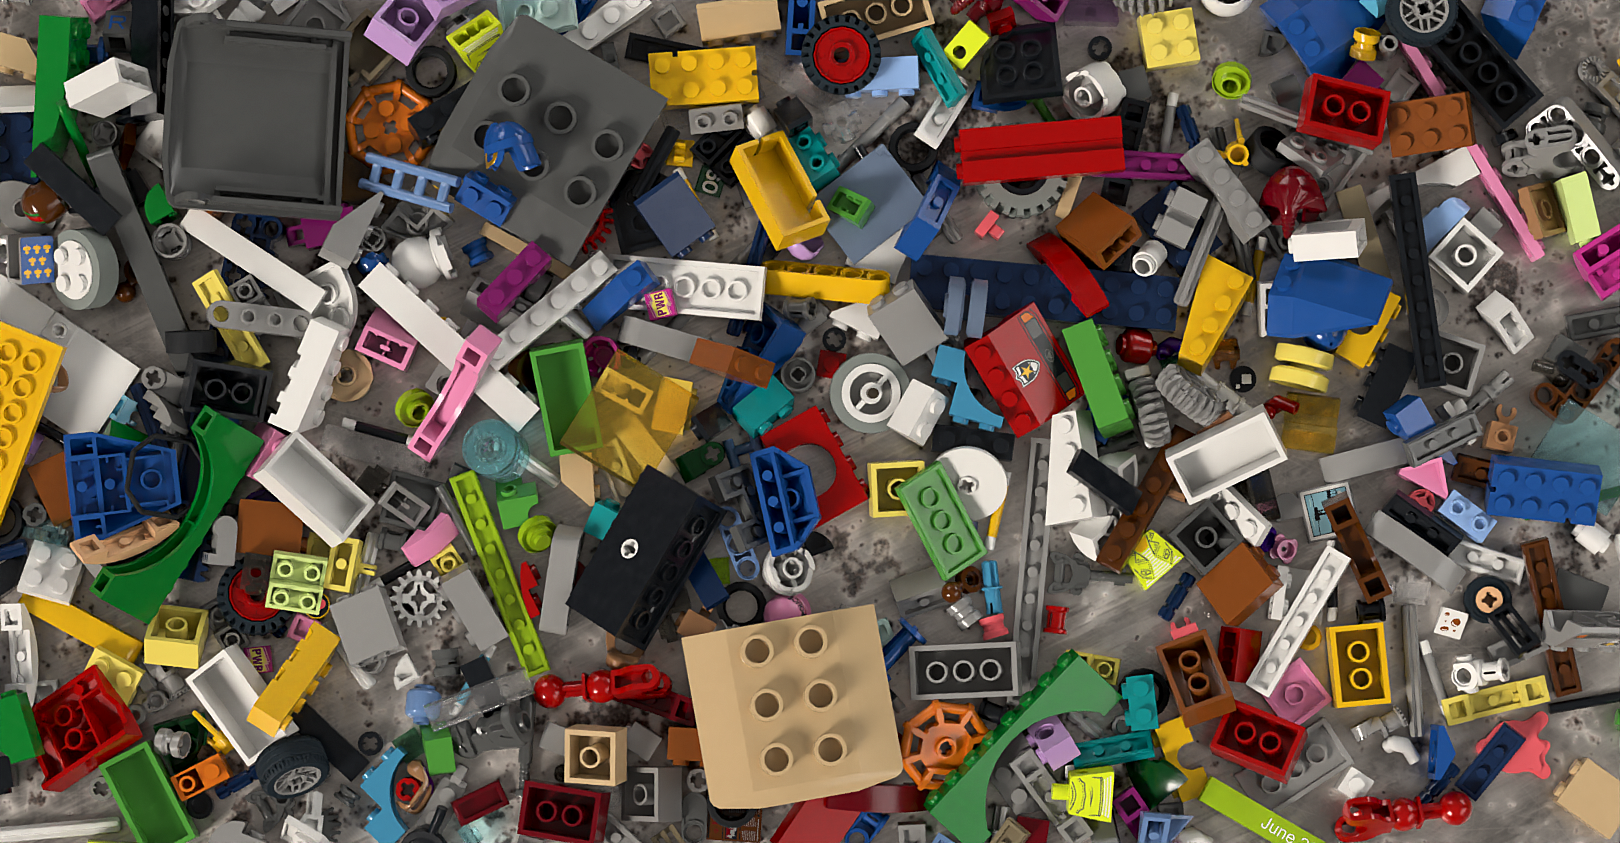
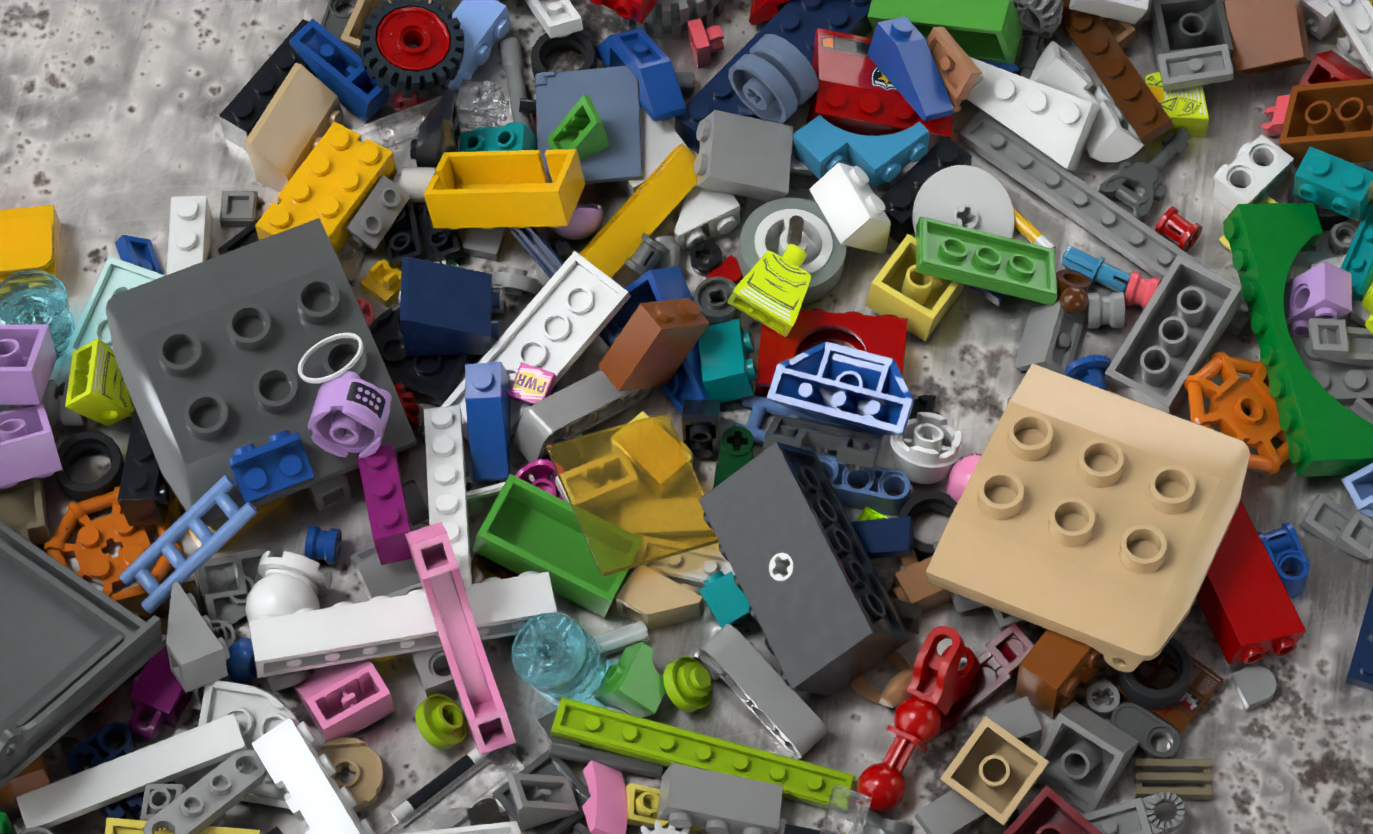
camera: 50 degrees left, 25 degrees down
tan beam [479,222,576,280] -> none
blue helmet [483,121,541,172] -> none
red slope [520,561,543,619] -> none
black axle [631,126,680,198] -> none
dark red slope [826,782,929,813] -> none
black bush [977,697,1009,726] -> none
black tile [1066,448,1143,516] -> none
dark blue axle [1158,572,1196,622] -> none
none -> white piece [298,333,364,383]
none -> lavender brick [308,371,392,458]
none -> light grey wheel [492,267,539,297]
none -> neon yellow torso [727,244,812,337]
none -> blue slope [867,16,954,122]
none -> nougat plate [926,27,982,112]
none -> light grey hinge [1158,44,1233,92]
none -> white brick [1212,134,1294,211]

